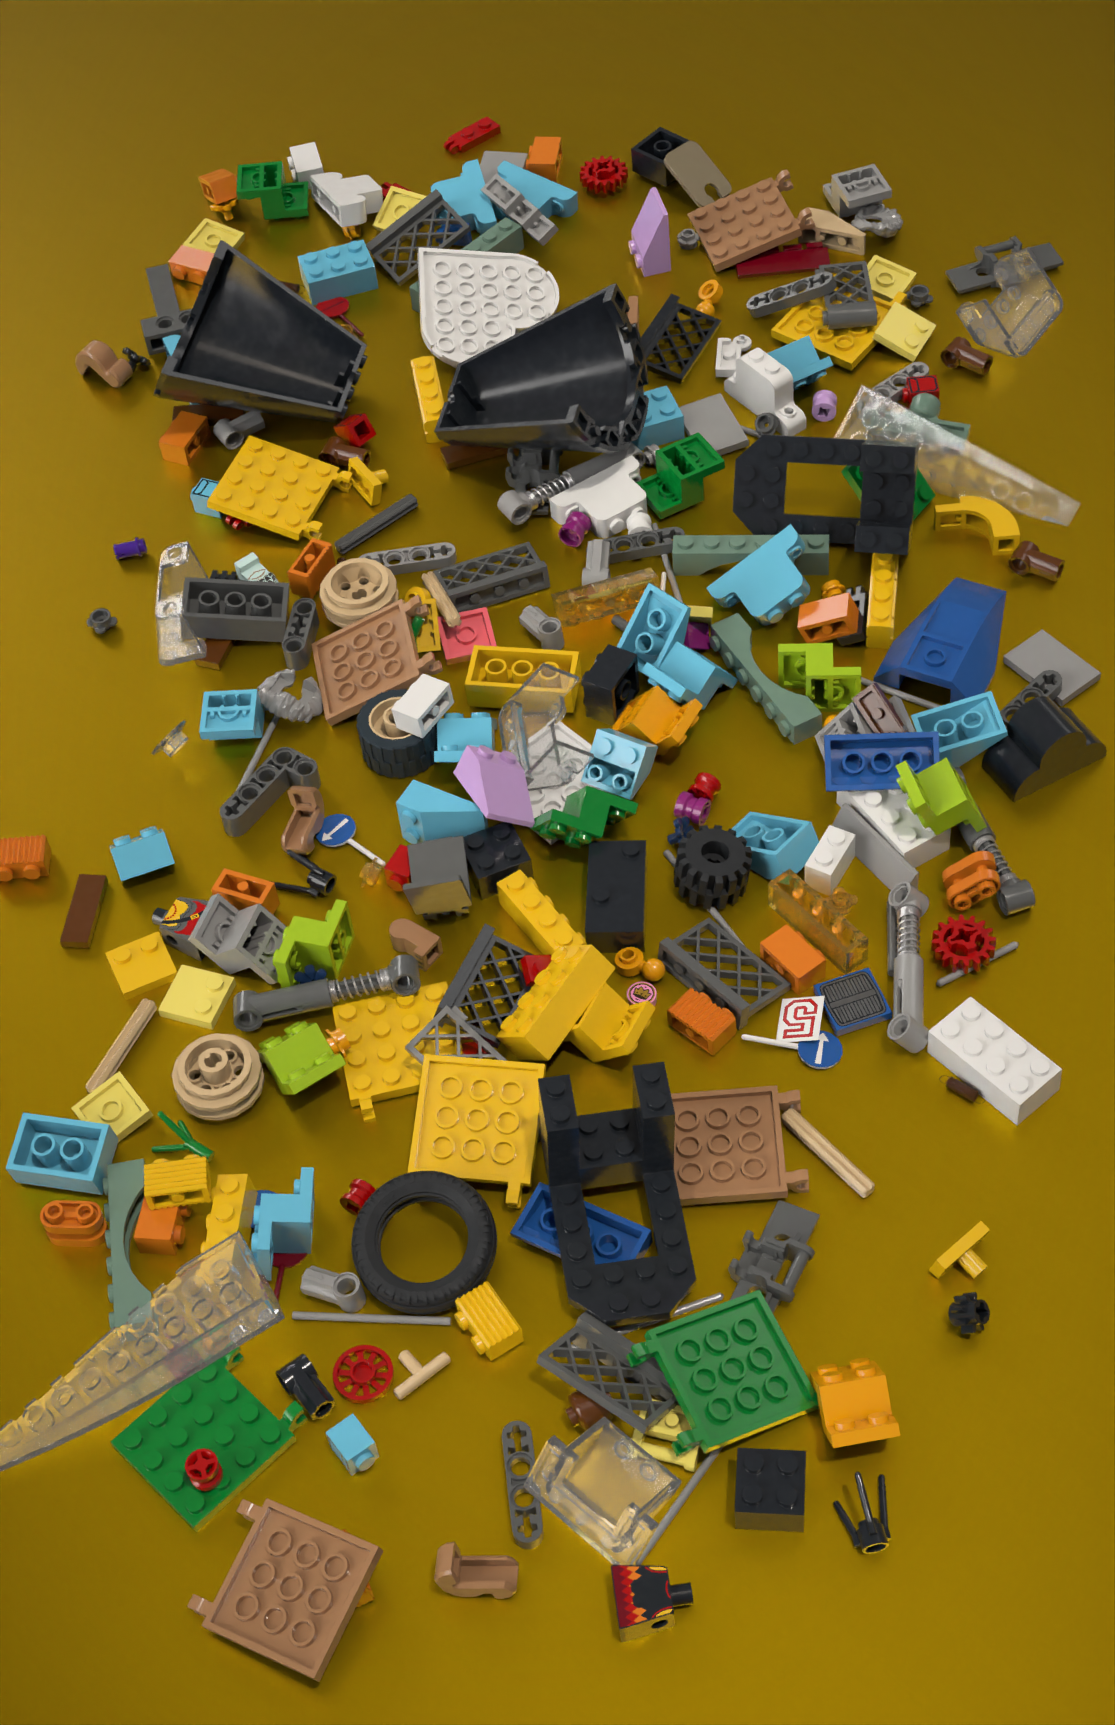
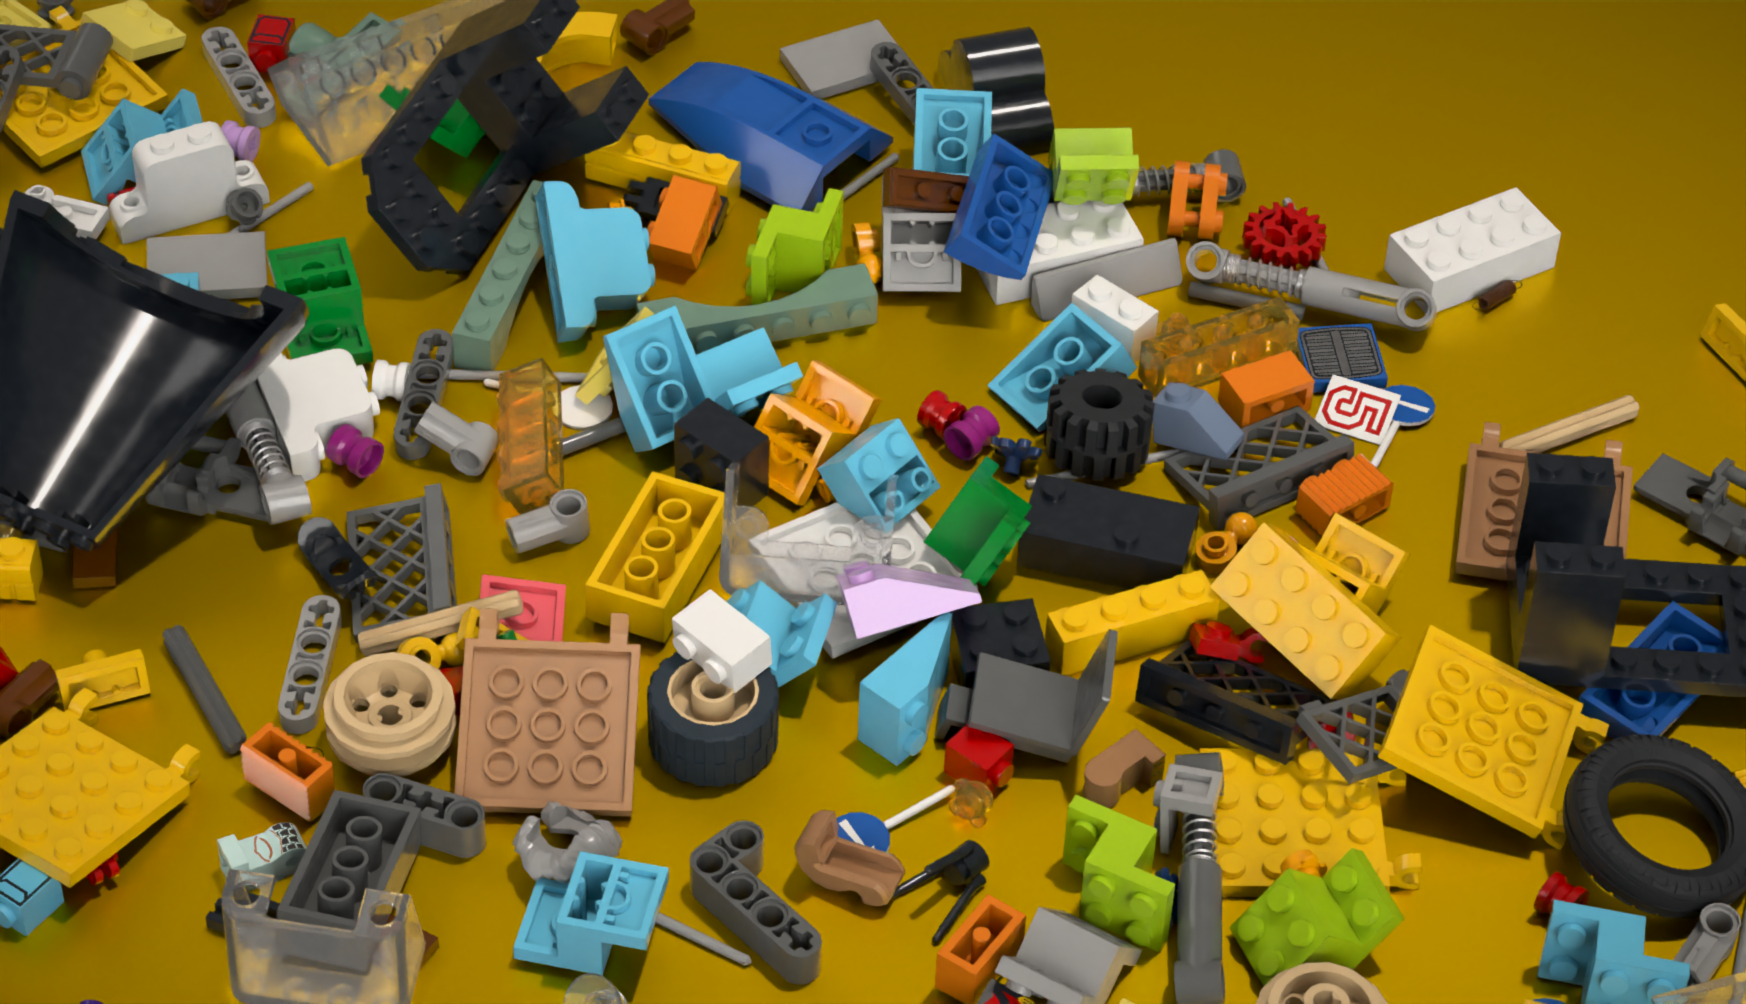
camera: 85 degrees left, 5 degrees down
none -> black piece [297,517,379,600]
none -> sand blue slope [1153,382,1244,460]
none -> light grey bracket [1153,763,1223,855]

